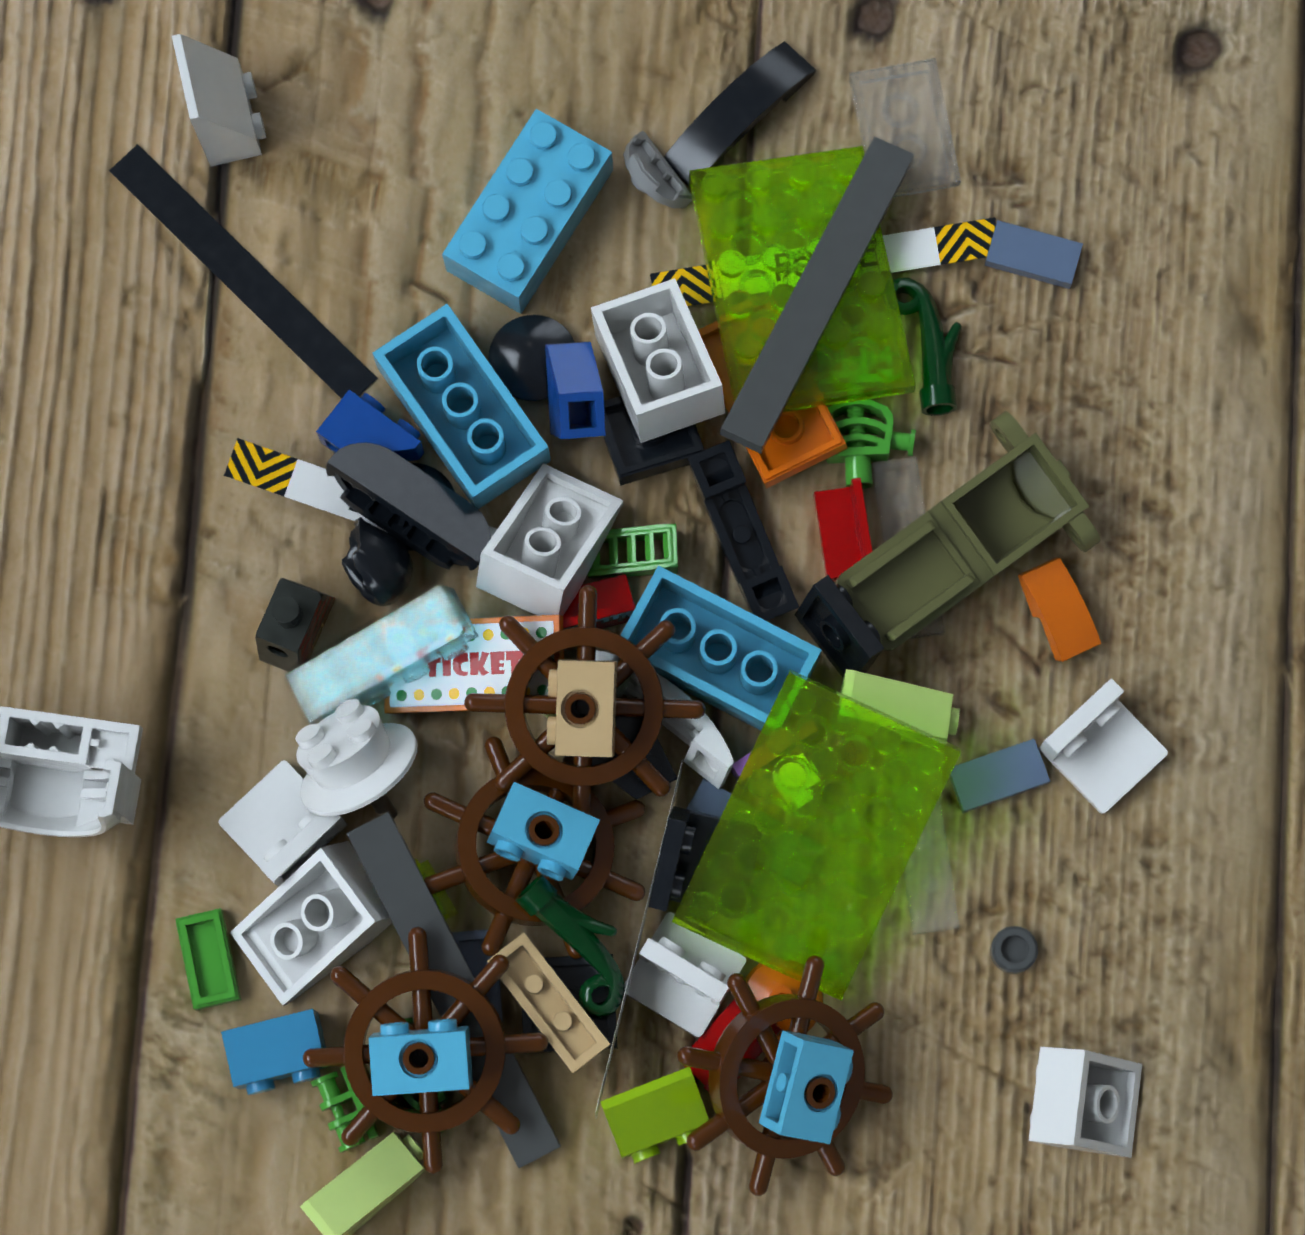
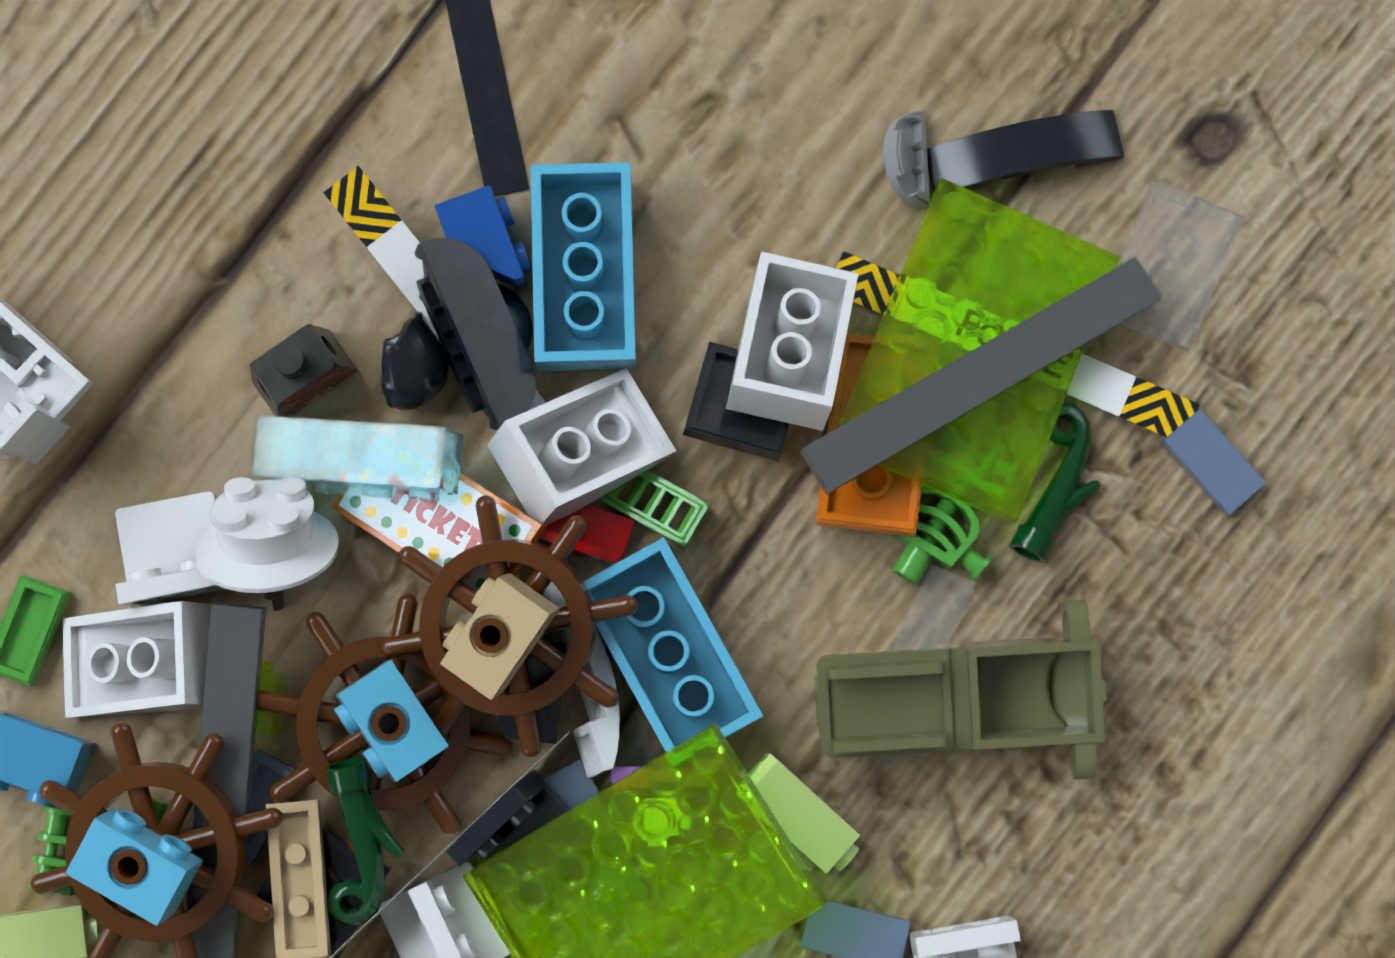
camera: 25 degrees right, 5 degrees up
medium azure brick [442,109,613,314] -> none
black dish [488,315,574,401] -> none
blue slope [545,341,606,439] -> none
black slope [687,440,799,621] -> none
black plate [795,575,884,678] -> none
red panel [813,478,872,582] -> none
orange slope [1018,557,1102,662] -> none

